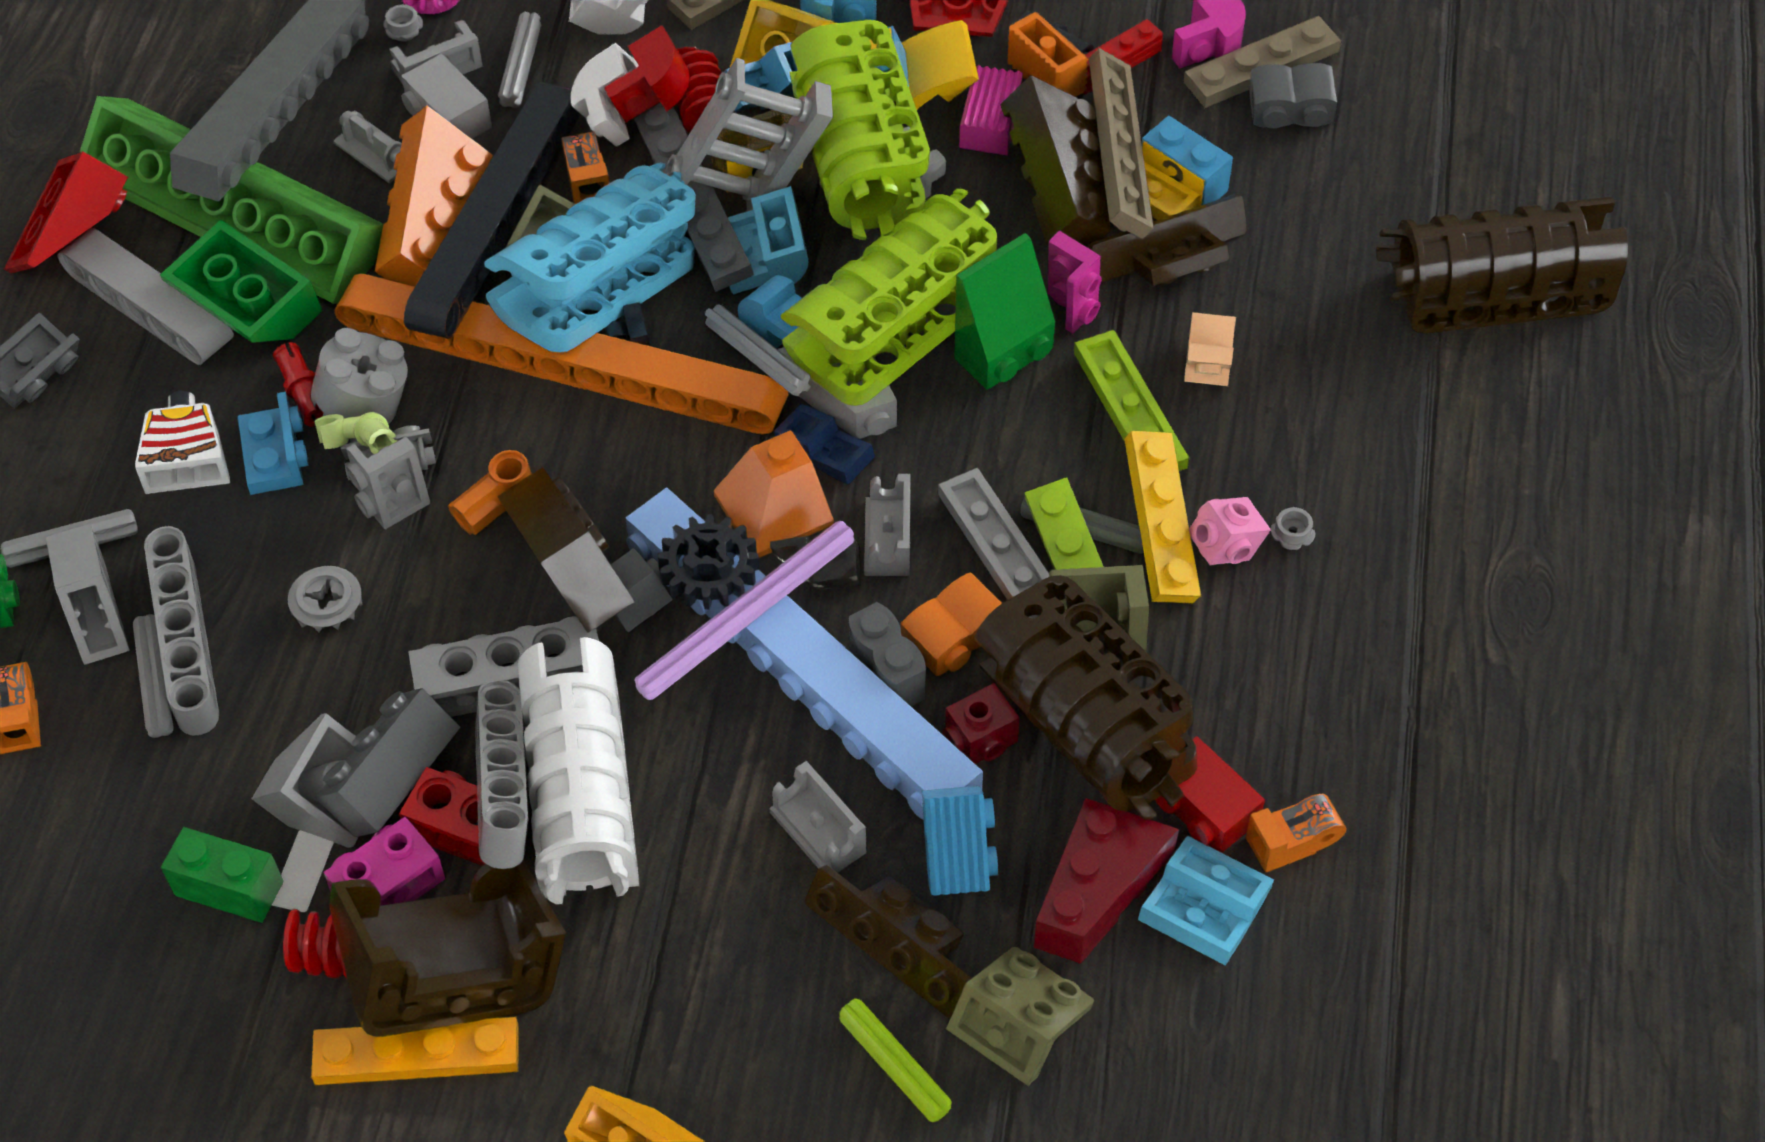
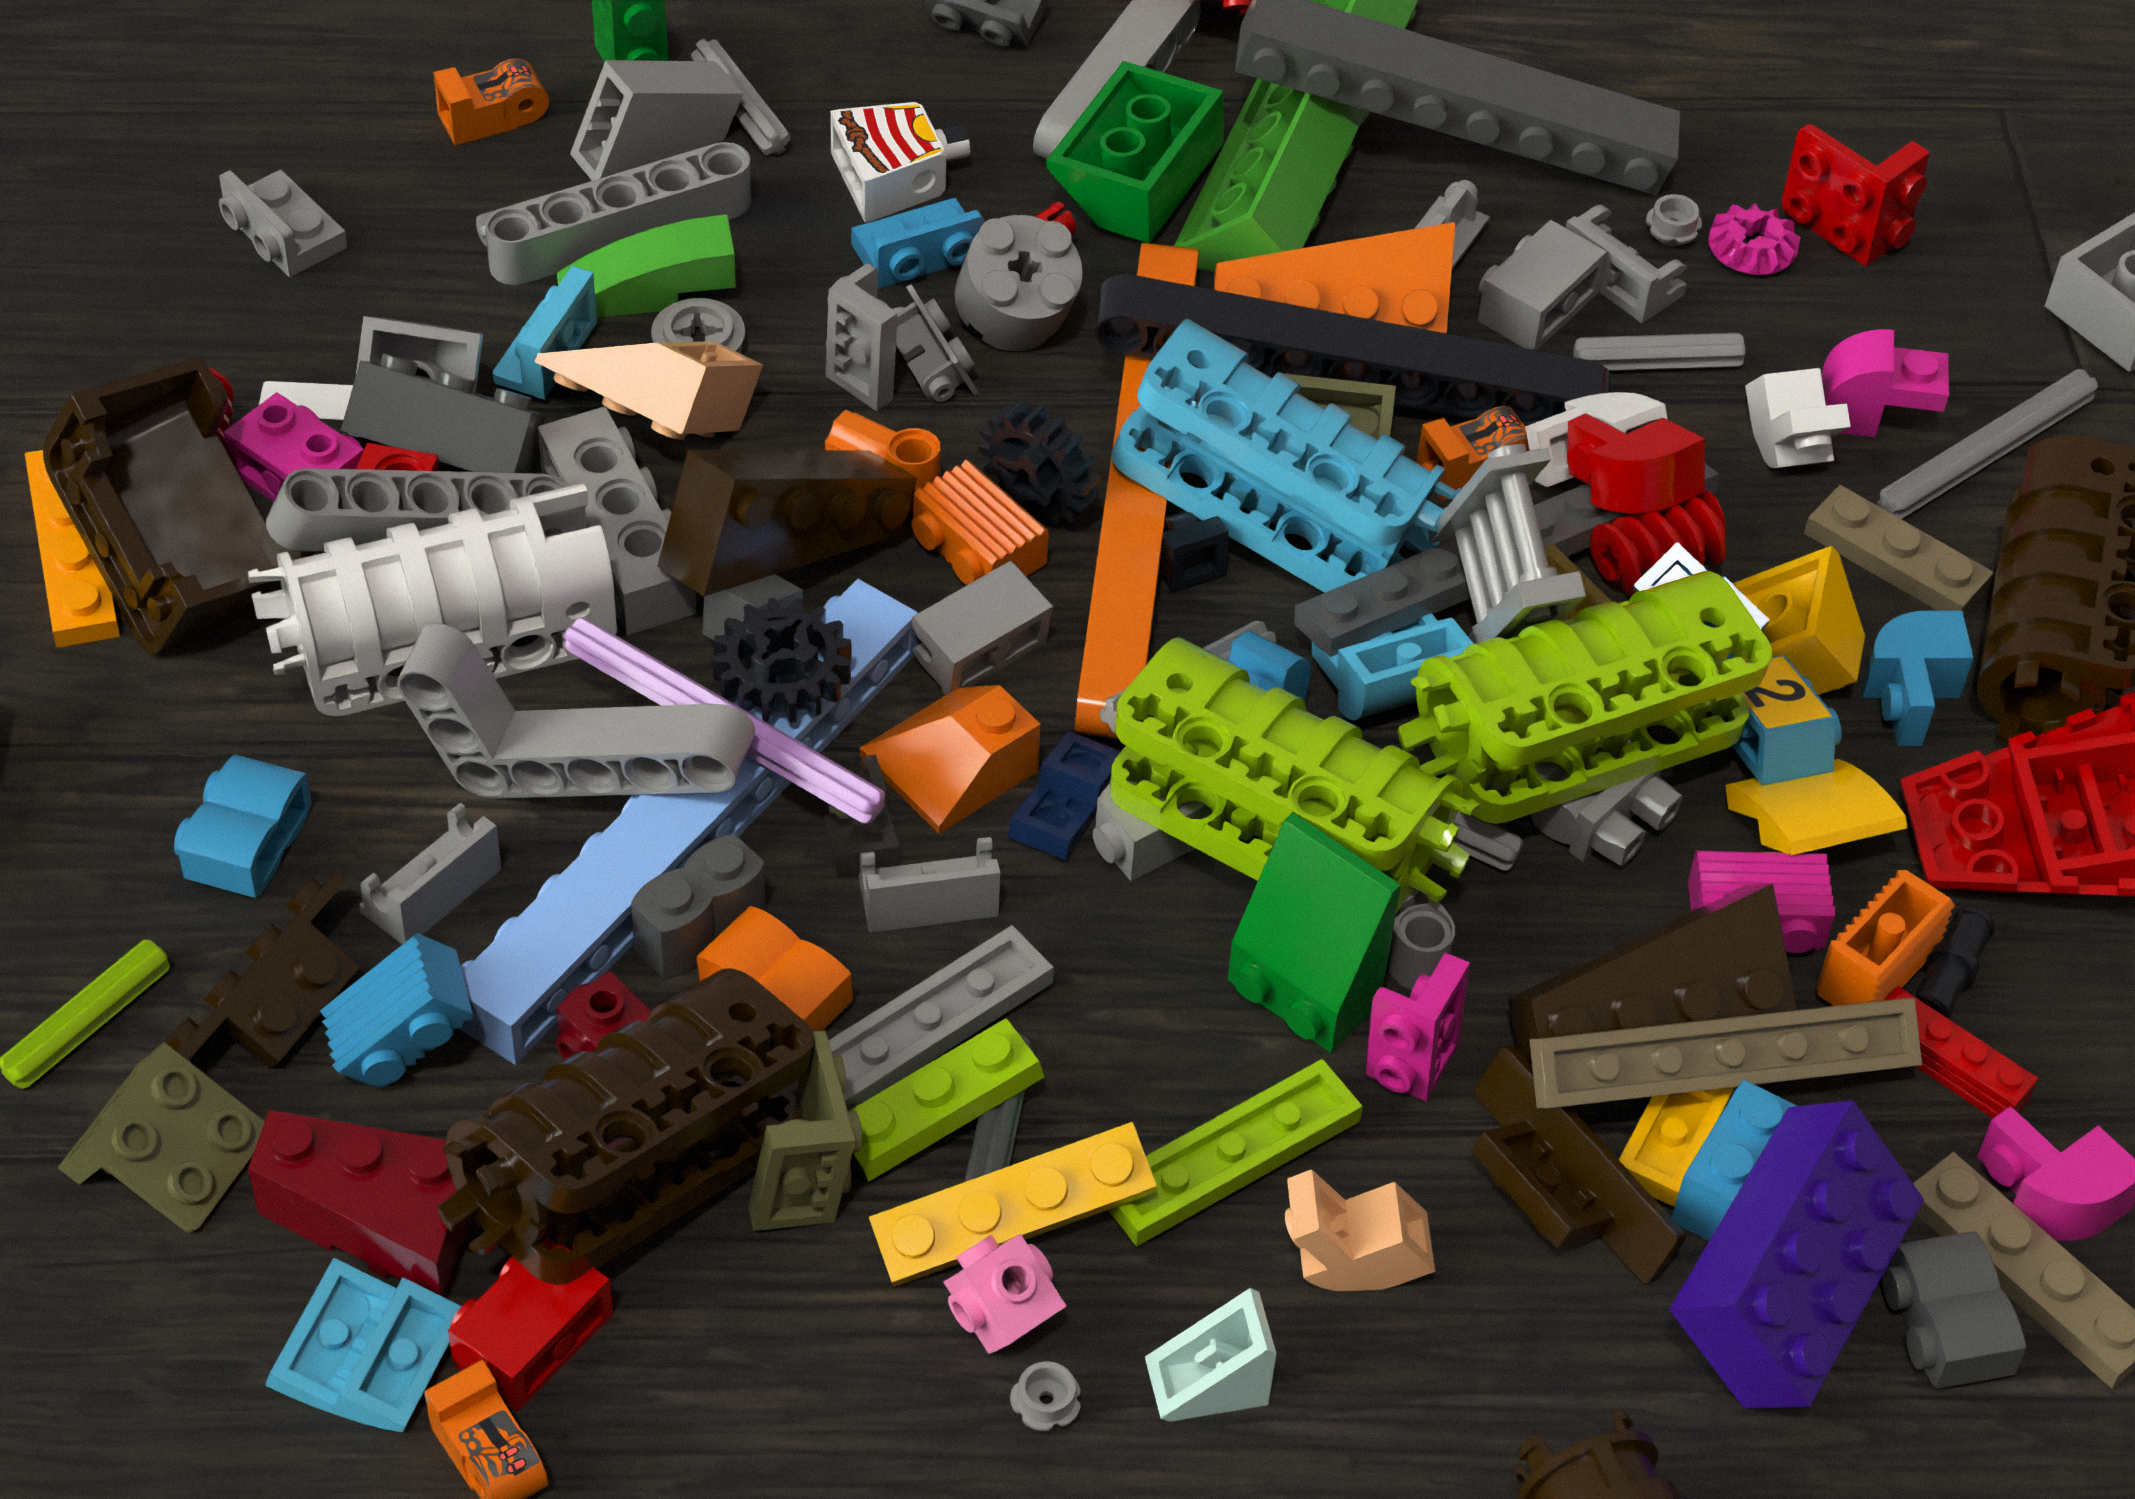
camera: 75 degrees right, 5 degrees down
green brick [161,827,284,923] -> none
yellowish green piece [315,412,397,454] -> none
none -> dark azure brick [174,754,312,898]
none -> light grey bracket [219,169,348,277]
none -> light grey beam [397,623,756,798]
none -> medium azure bracket [493,266,597,400]
none -> light nougat slope [535,341,763,440]
none -> bright green slope [557,214,736,318]
none -> light grey hinge [911,561,1053,695]
none -> orange brick [912,459,1049,585]
none -> black gear [978,401,1101,525]
none -> light aqua slope [1145,1288,1276,1422]
none -> dark purple brick [1669,1100,1925,1408]

